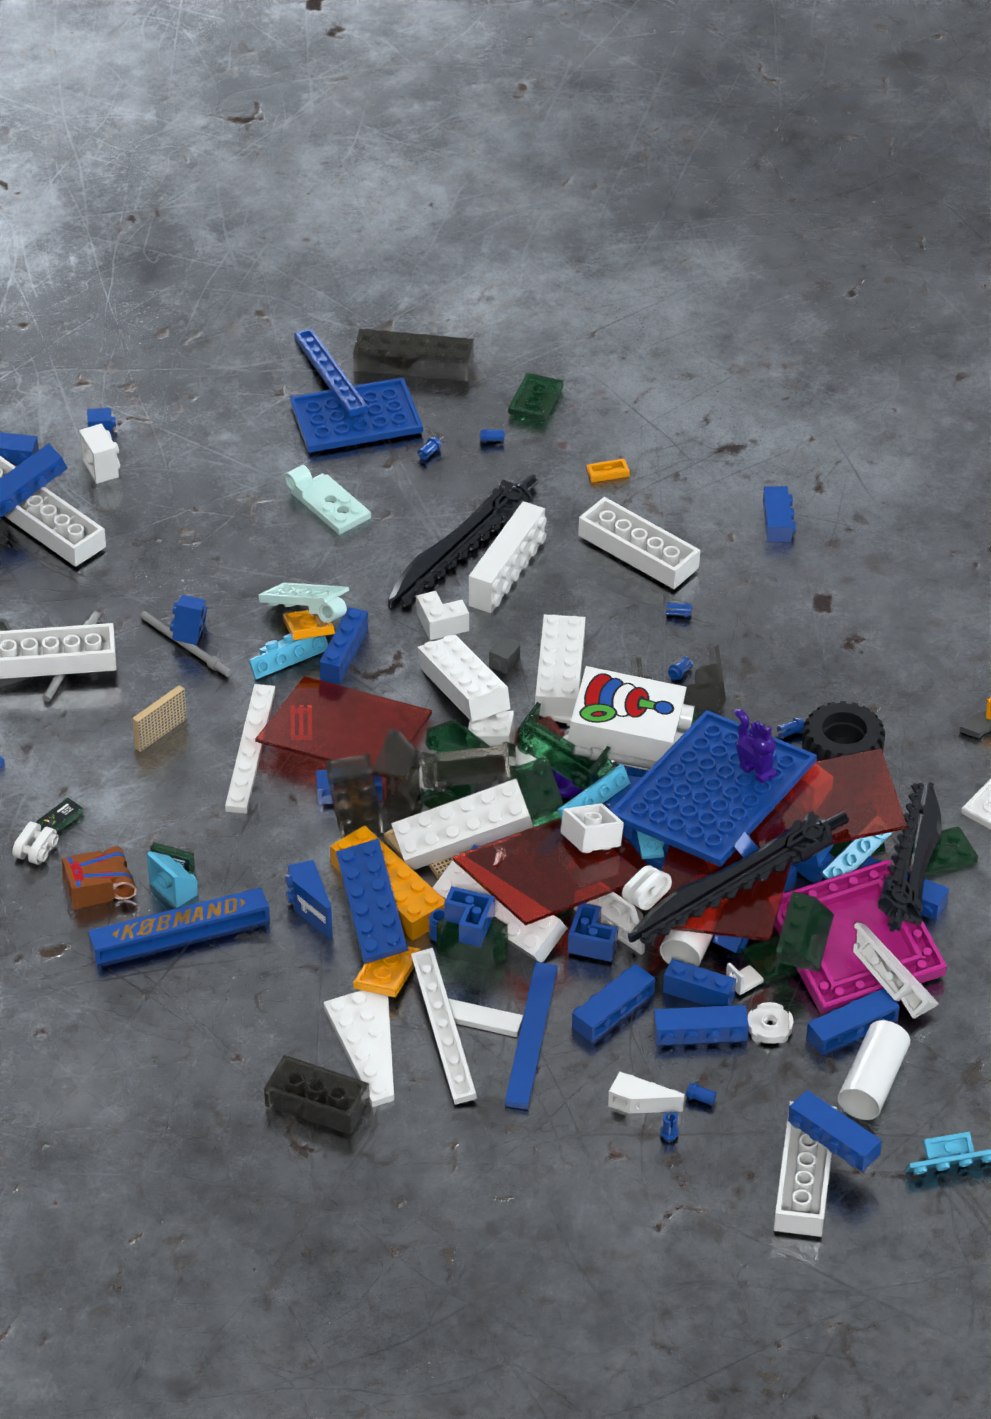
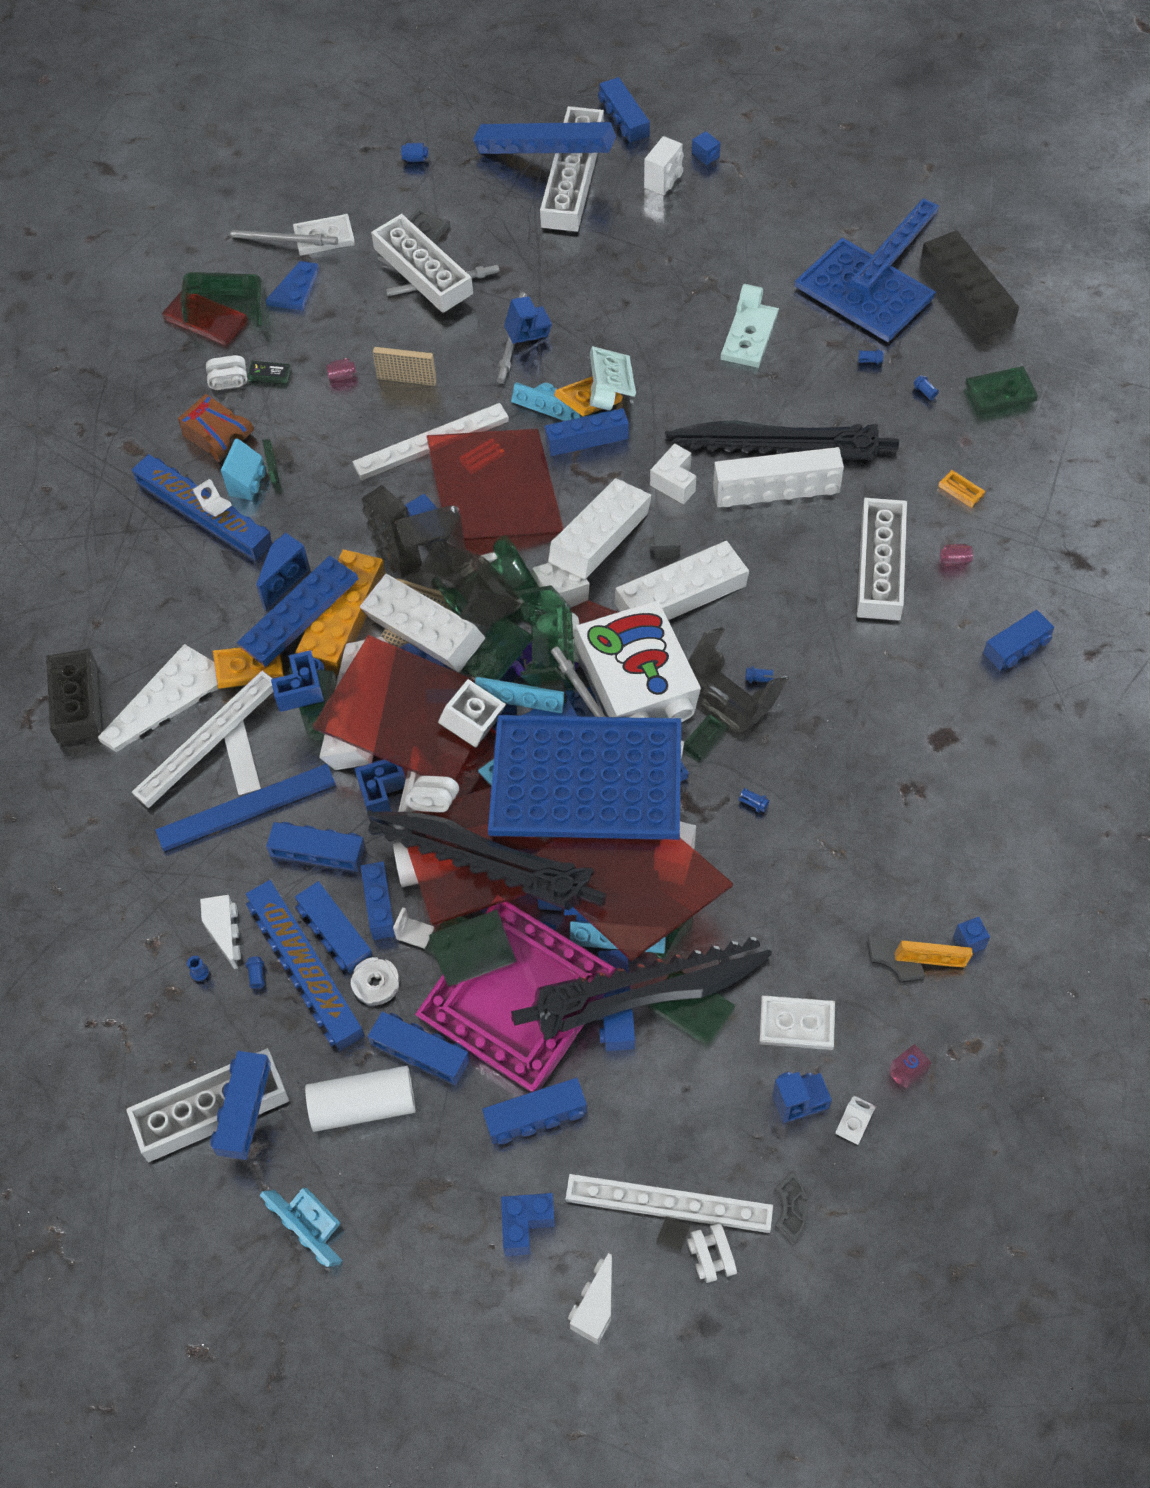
camera: 60 degrees right, 15 degrees up
blue pin [666,602,692,618] -> none
dark purple animal [734,709,777,783] -> none
sticker [734,831,759,858] -> none
black tyre [802,701,885,781] -> none
white wedge [853,922,939,1018] -> none
none -> white bracket [193,479,232,516]
none -> blue brick [246,880,365,1052]
none -> clear pink brick [326,358,356,381]
none -> blue brick [482,1078,587,1145]
none -> clear pink brick [940,544,973,566]

